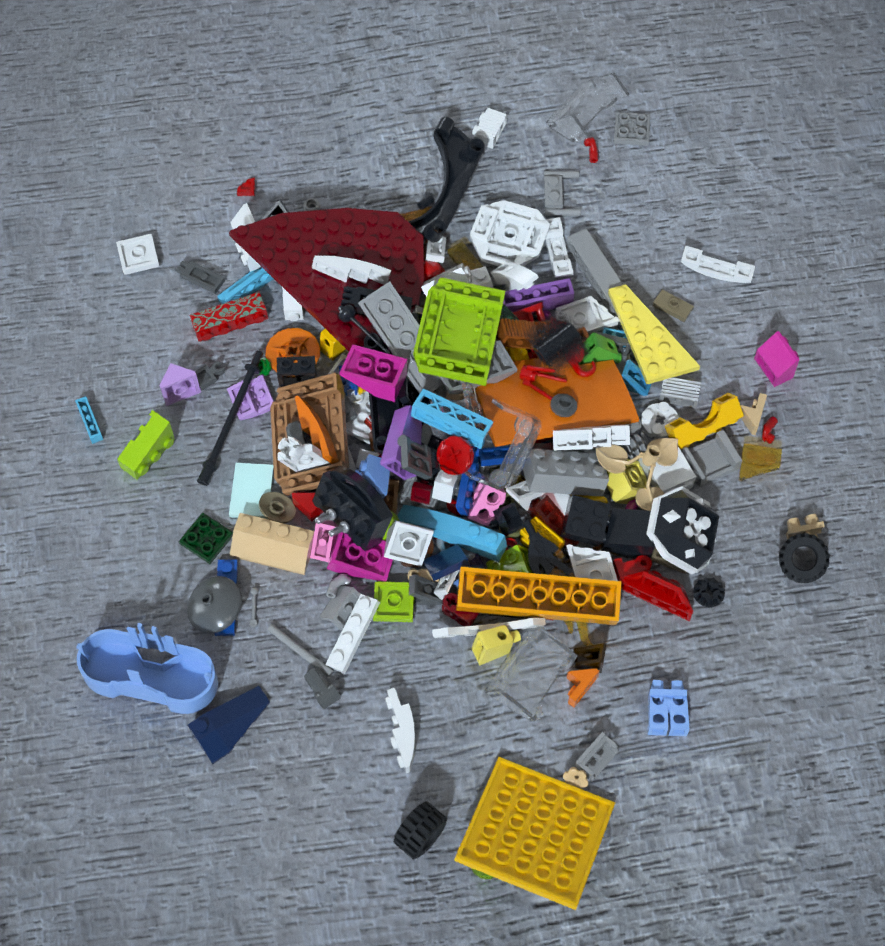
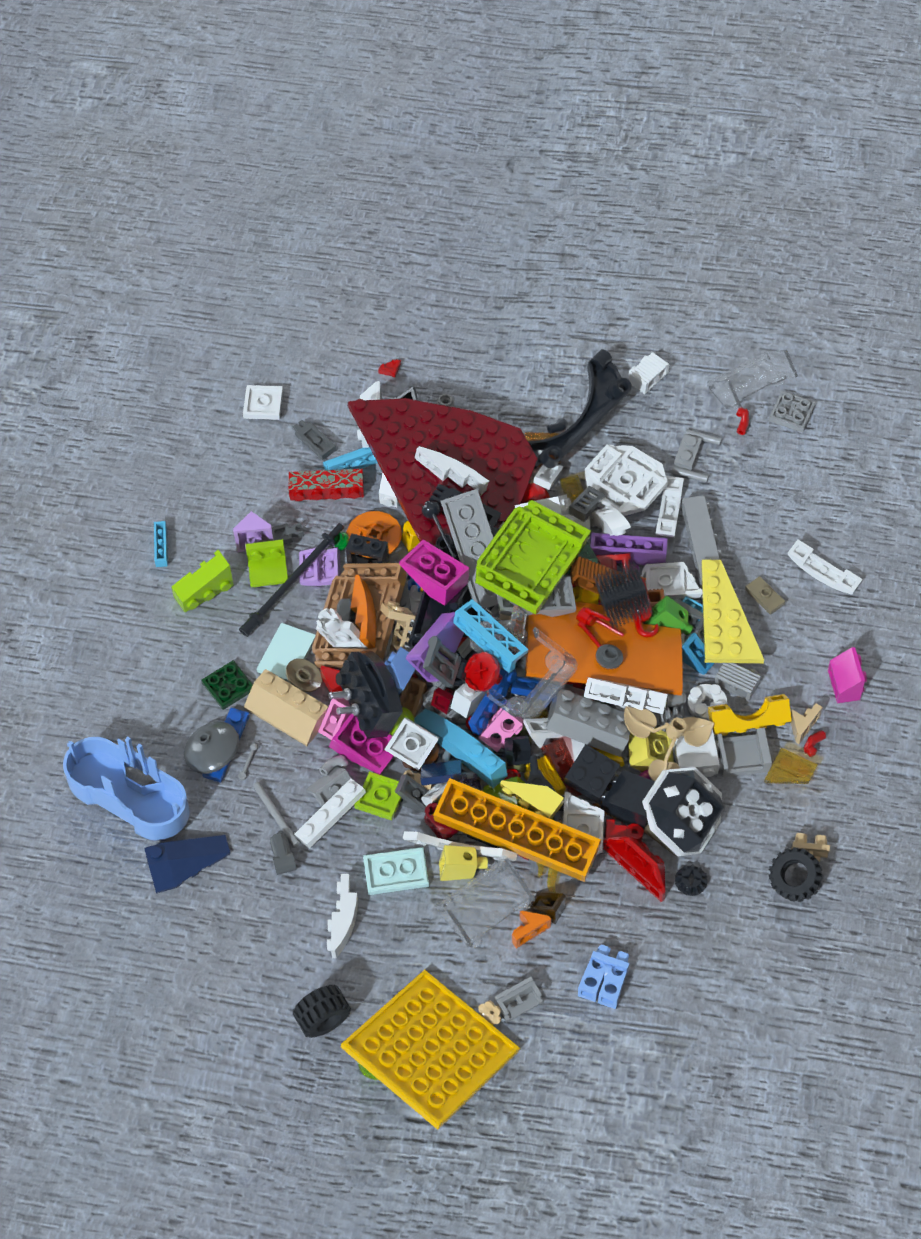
camera: 20 degrees right, 5 degrees down
none -> lime bracket [245,539,288,587]
none -> light aqua tile [363,847,429,895]
none -> tan plate [380,601,416,652]
none -> light yellow slope [500,780,564,819]
none -> dark grey slope [569,486,605,522]

